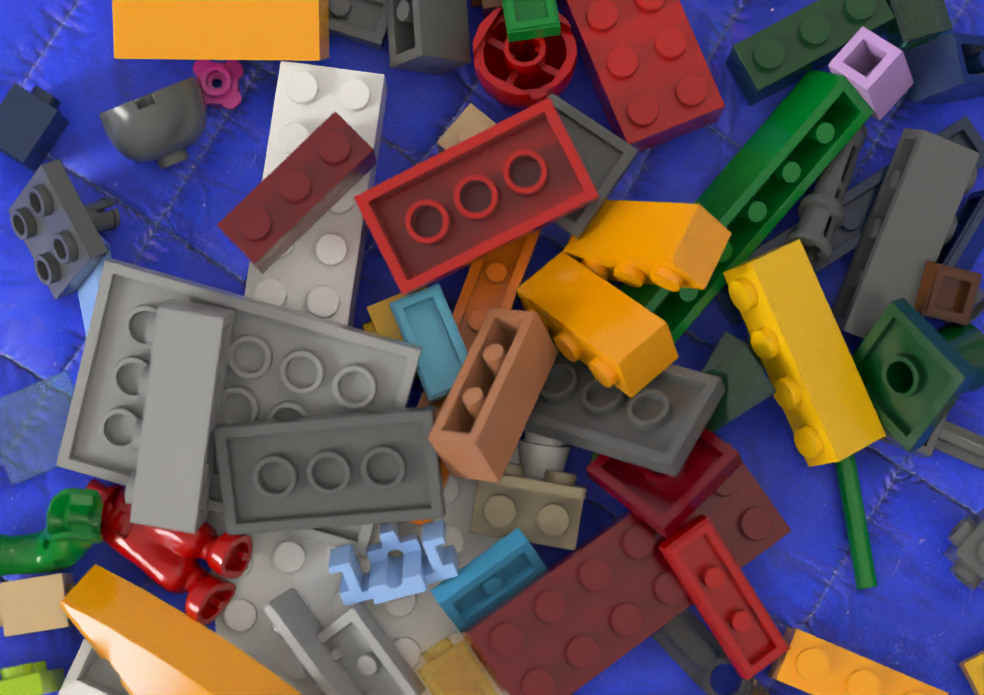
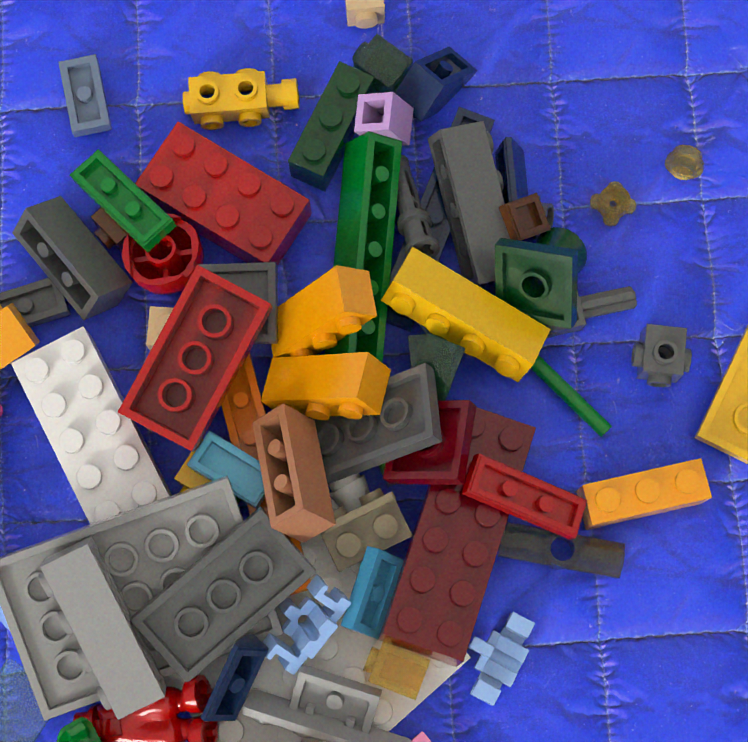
camera: 35 degrees left, 5 degrees down
dark red brick [217,111,377,274] -> none
none -> dark blue slope [200,633,269,721]

